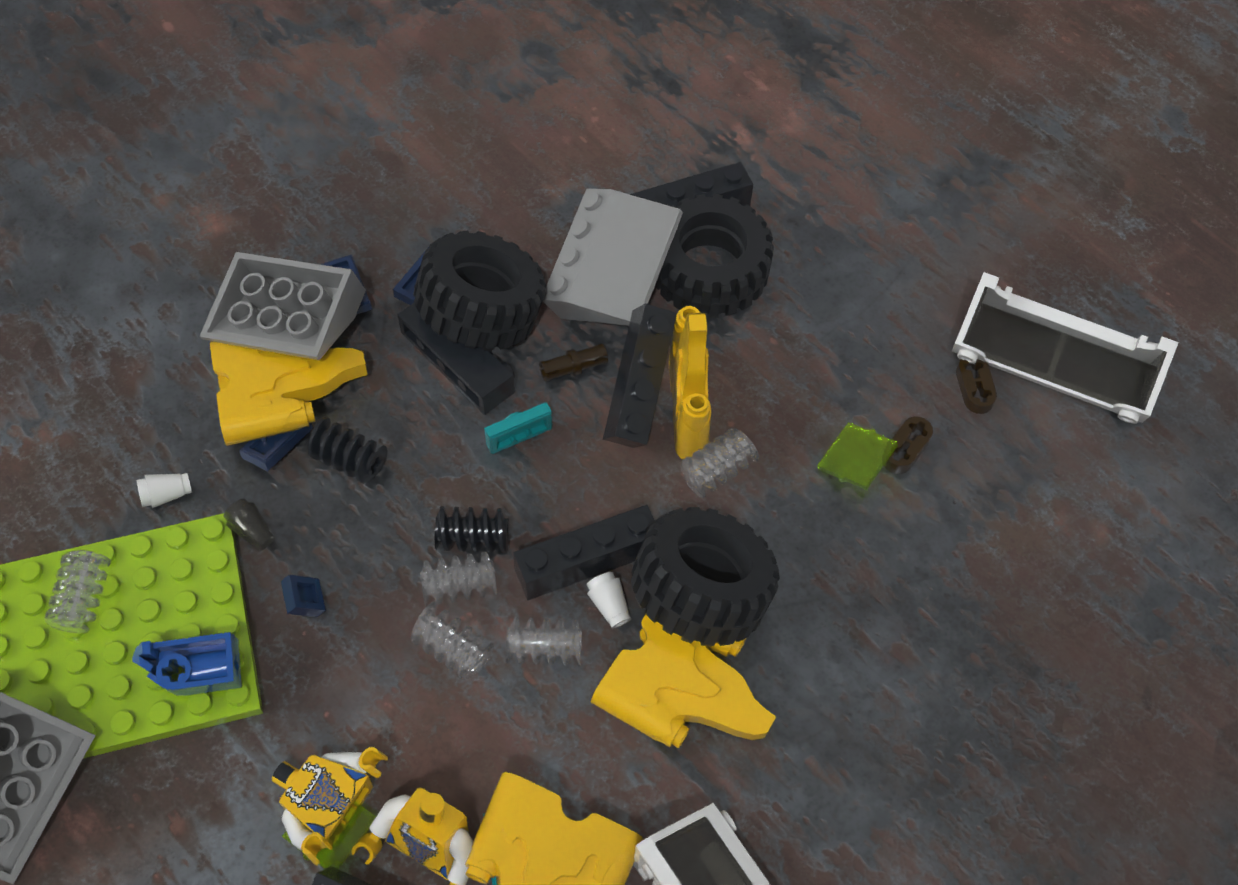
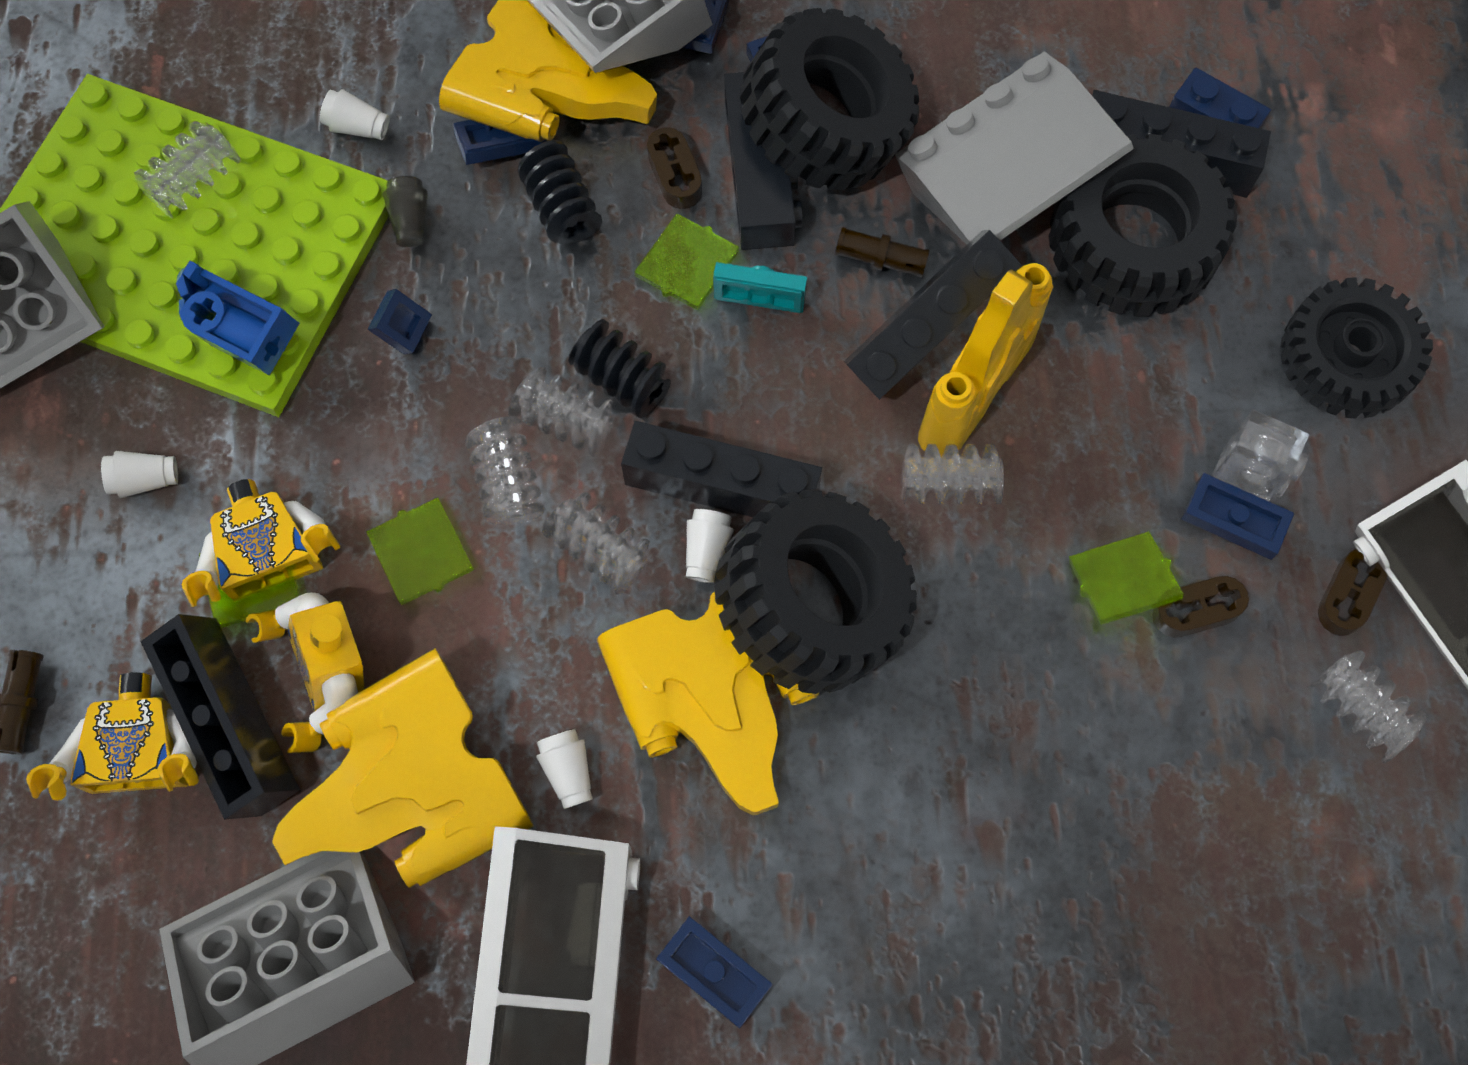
camera: 40 degrees right, 10 degrees up
none -> white cone [101,451,178,498]
none -> clear neon green piece [366,497,474,605]
none -> white cone [536,729,593,809]
none -> clear neon green piece [634,213,739,311]
none -> dark brown beam [647,127,702,209]
none -> dark blue plate [656,916,773,1029]
none -> dark blue plate [1169,67,1271,128]
none -> dark blue plate [1181,473,1294,560]
none -> clear brick [1211,409,1309,501]
none -> black wheel [1280,277,1433,419]
none -> clear piece [1307,650,1427,764]

